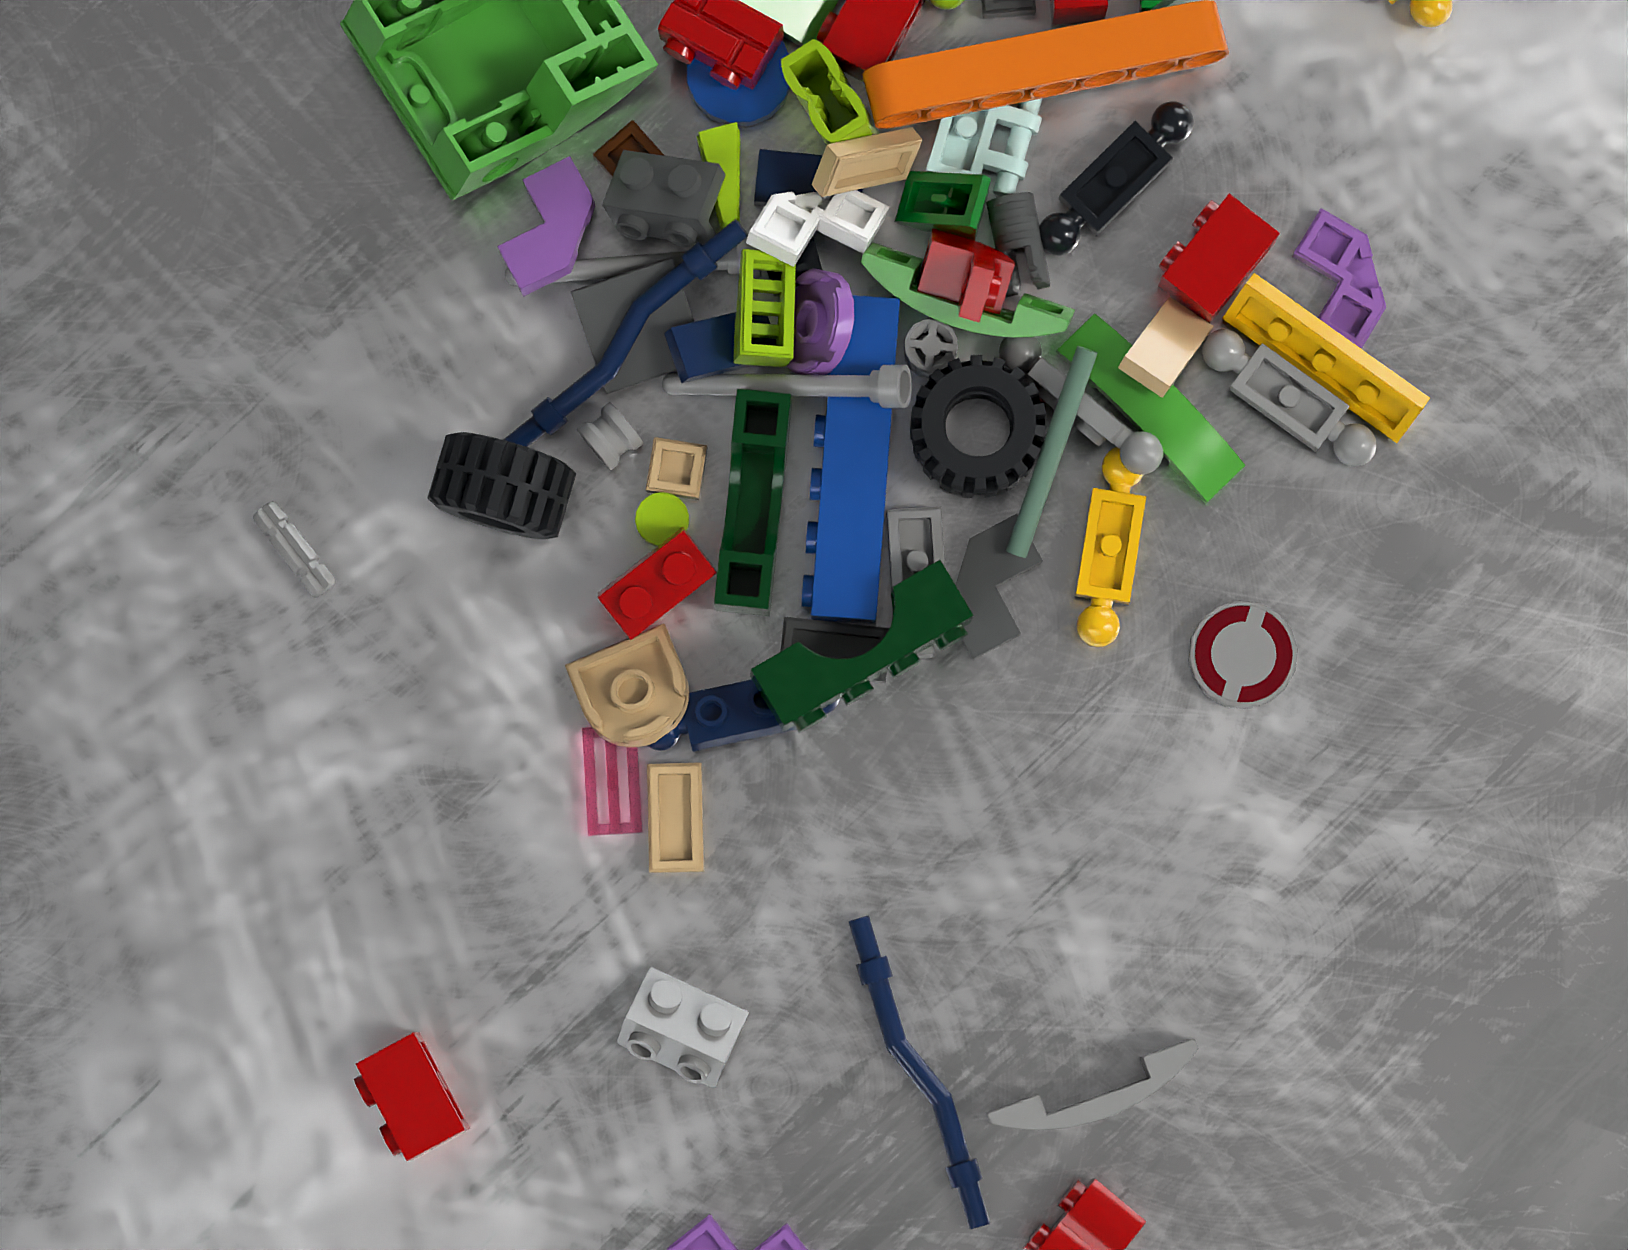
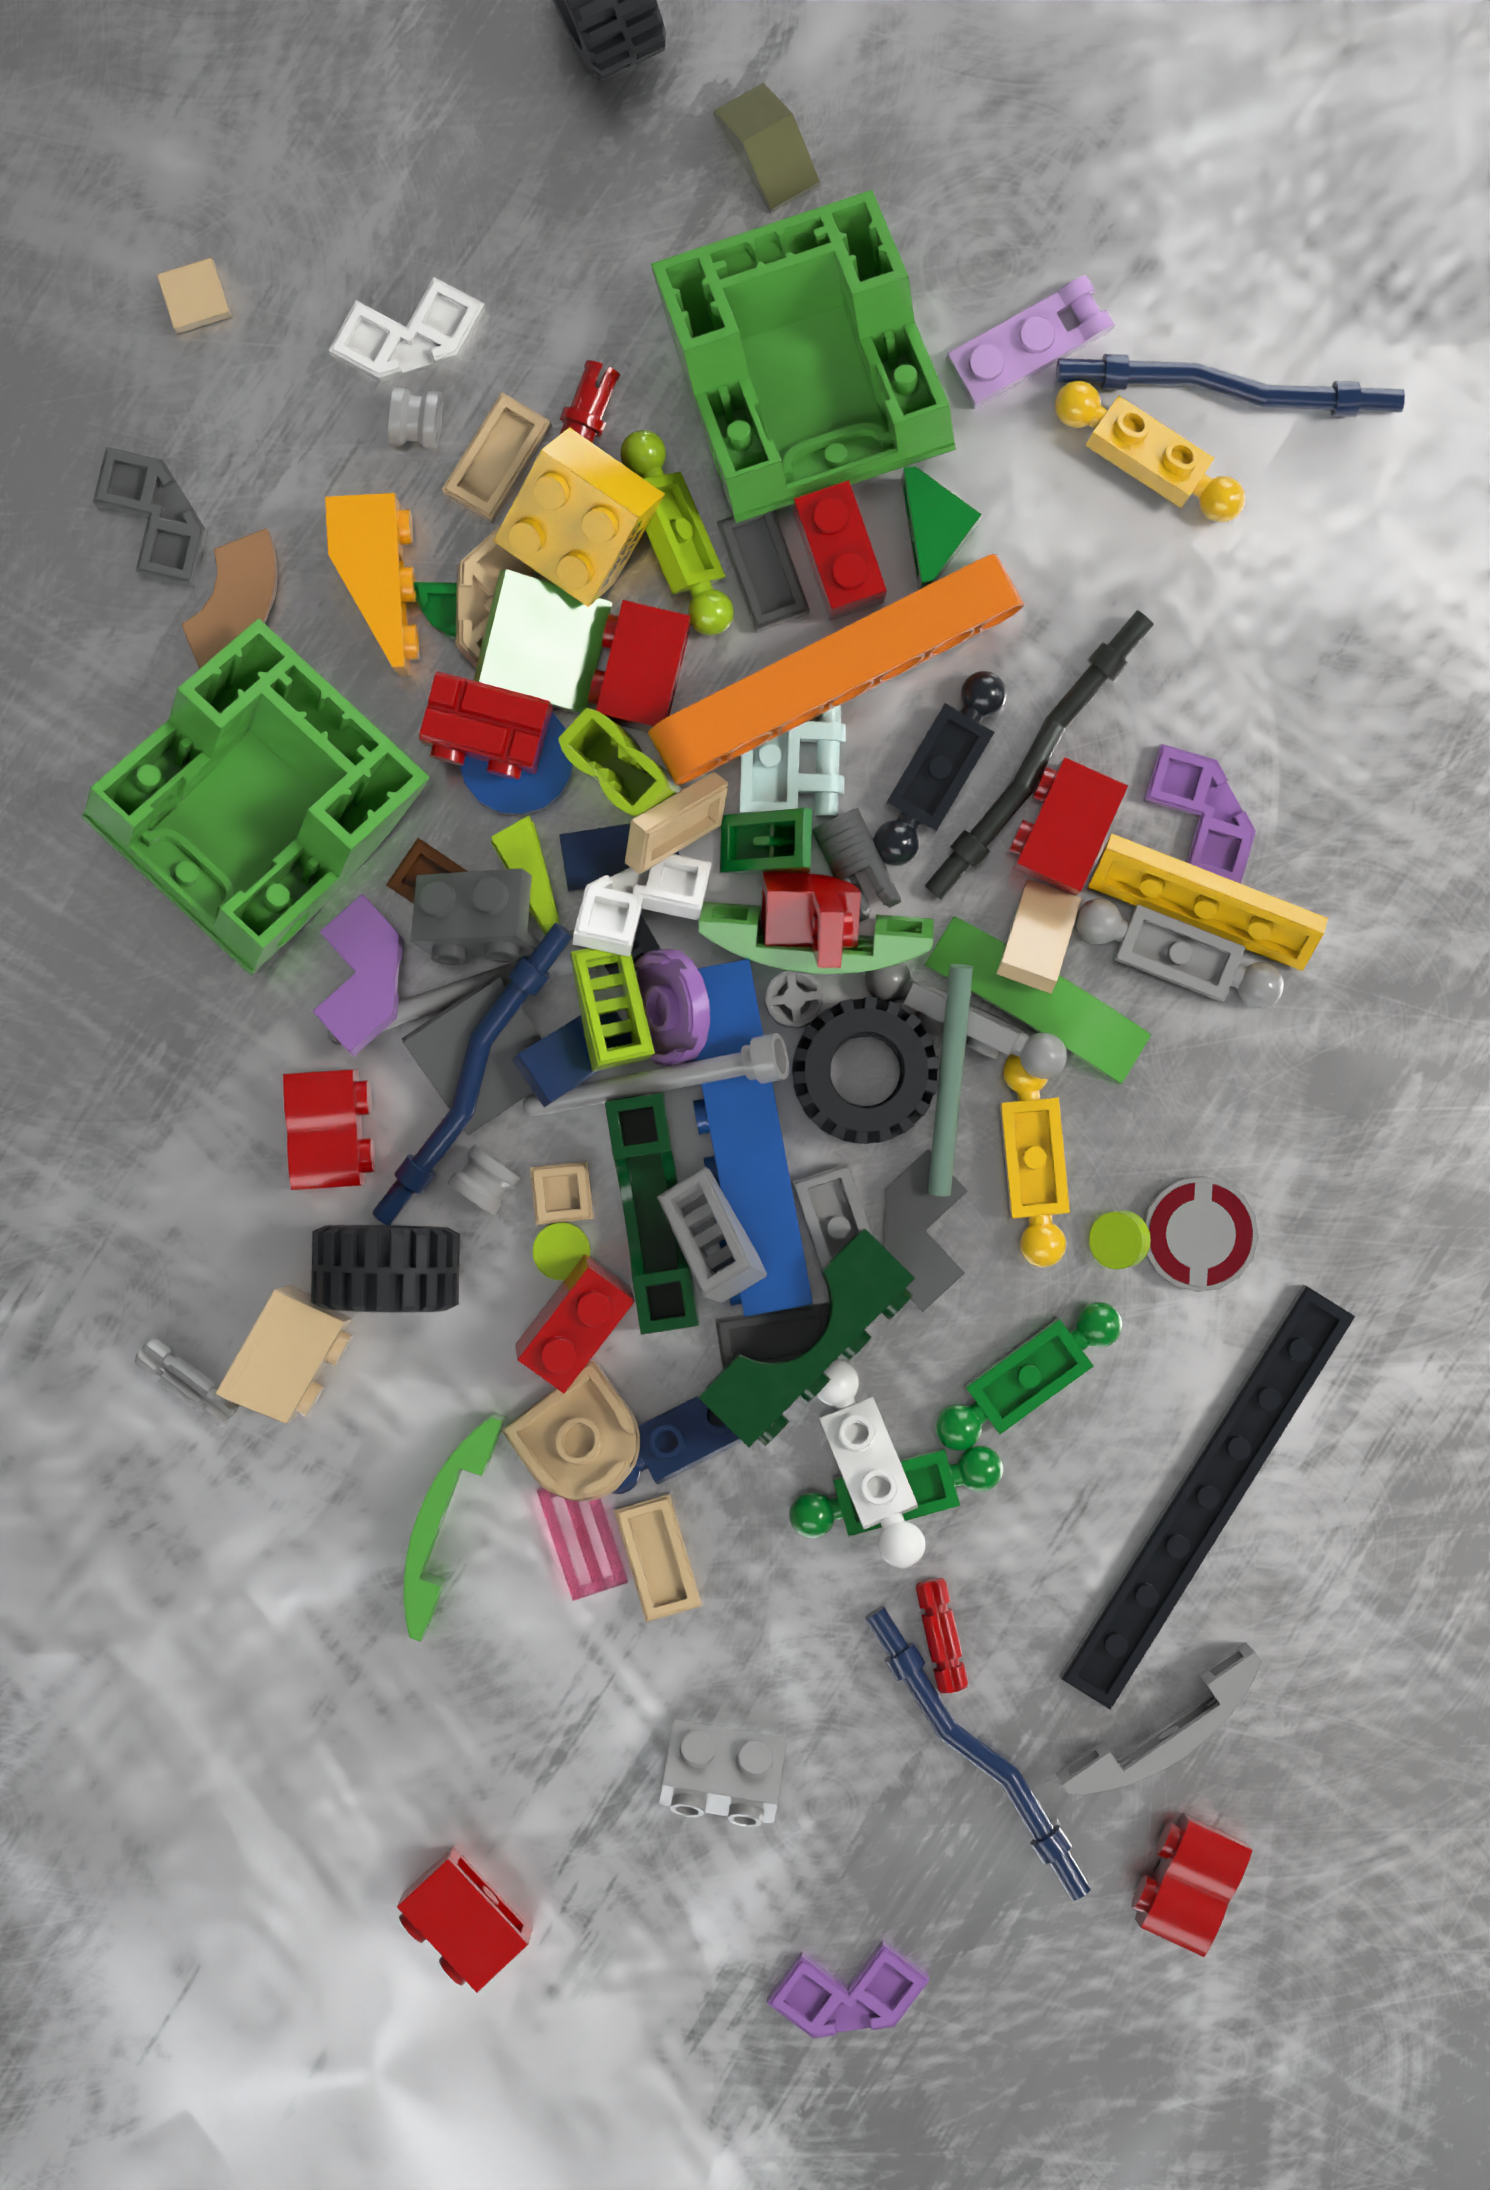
camera: 20 degrees left, 5 degrees up
none -> tan slope [215,1285,353,1424]
none -> red brick [283,1069,375,1190]
none -> bright green slope [404,1413,507,1642]
none -> light grey slope [657,1167,767,1303]
none -> green plate [789,1446,1003,1538]
none -> white plate [816,1360,925,1568]
none -> red axle [915,1578,968,1693]
none -> pearl dark grey bar [924,610,1154,900]
none -> green plate [935,1302,1122,1451]
none -> black tile [1059,1285,1355,1710]
none -> lime tile [1089,1210,1151,1270]

